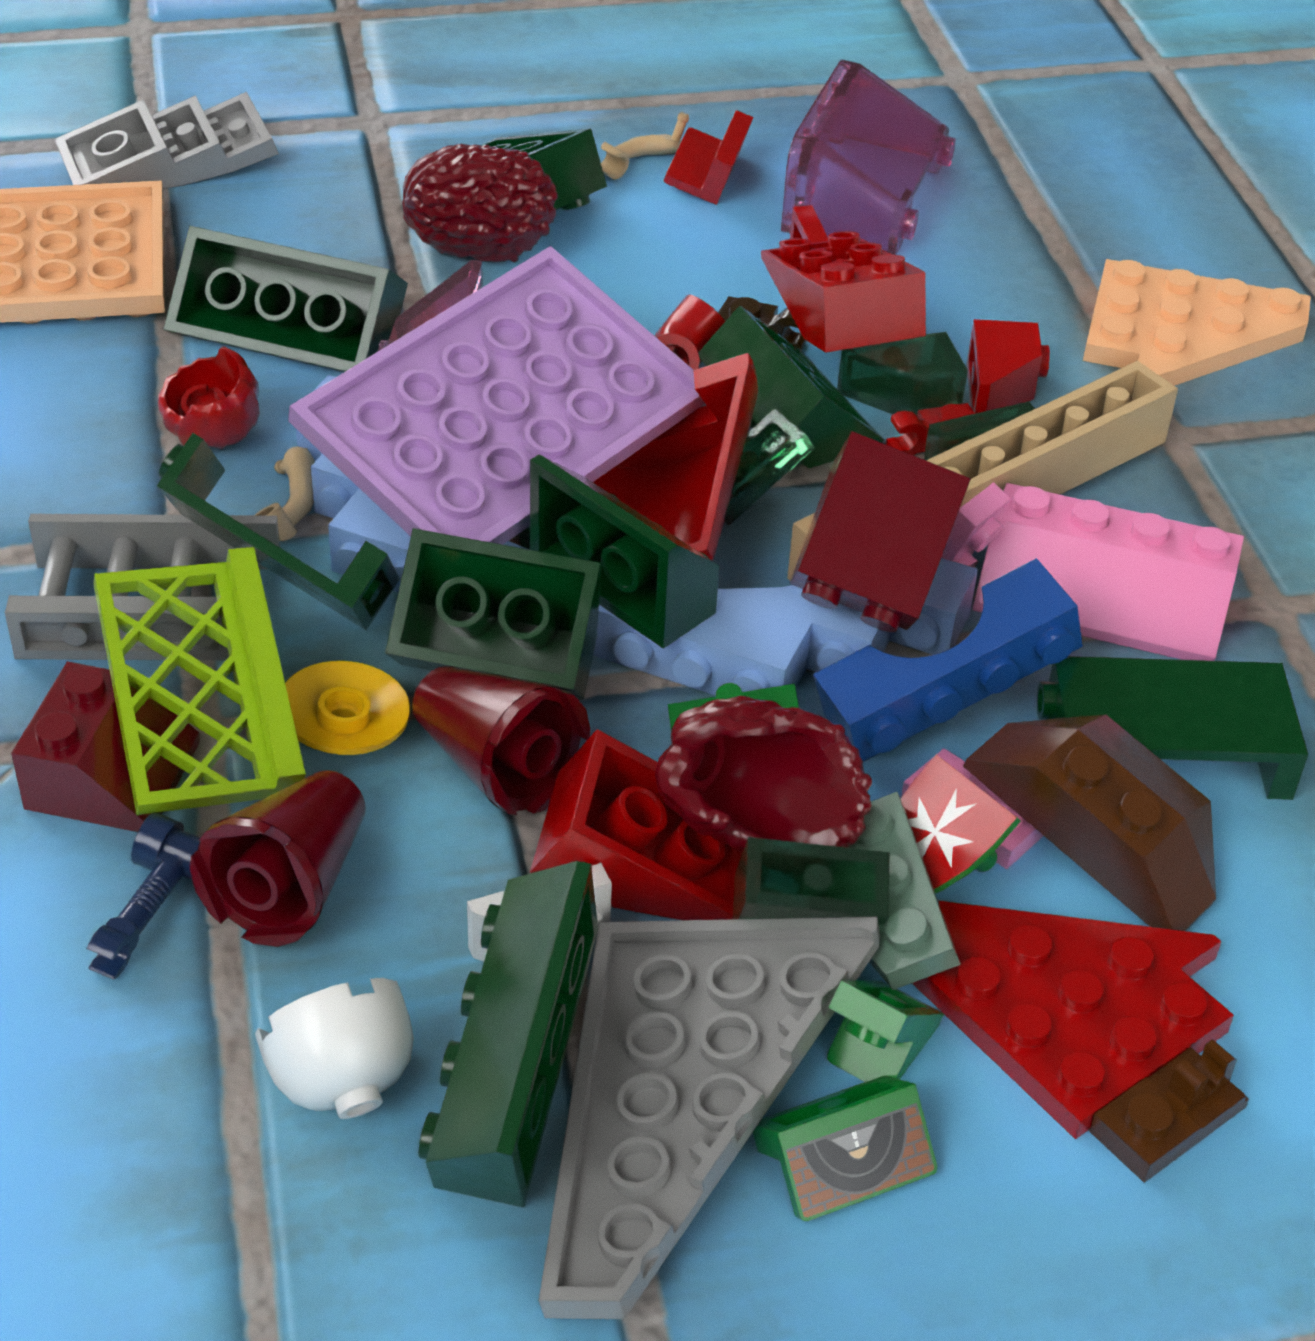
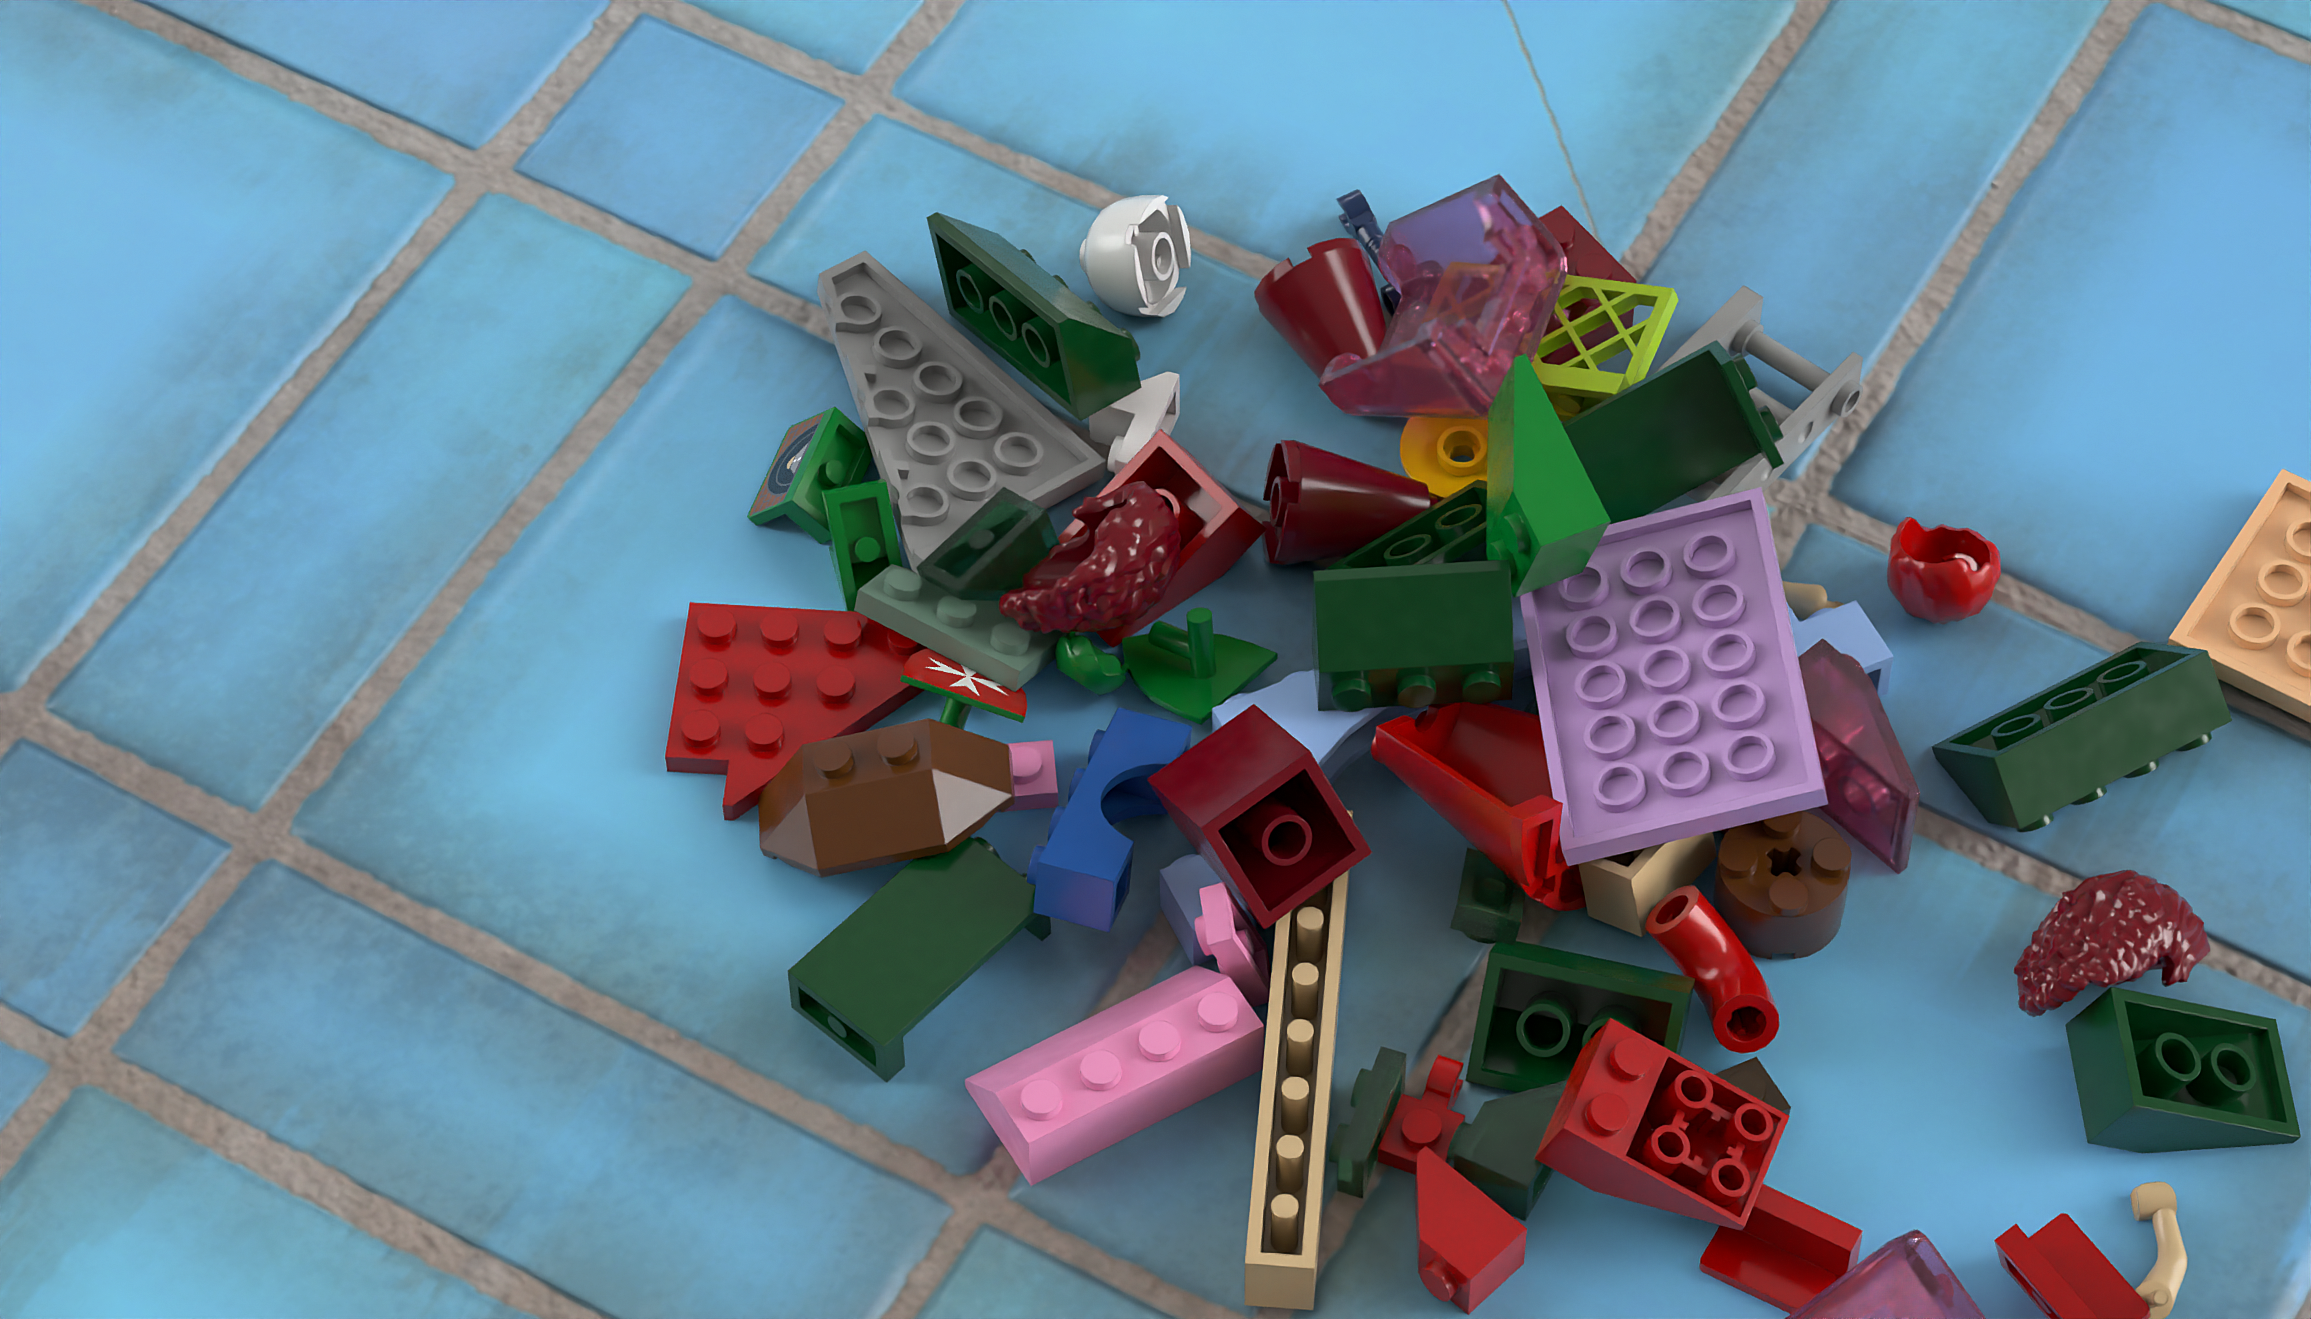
camera: 135 degrees right, 10 degrees up
reddish brown plate [1089,1039,1249,1183] -> none
none -> clear pink windscreen [1318,174,1567,420]
none -> green slope [1486,354,1611,598]

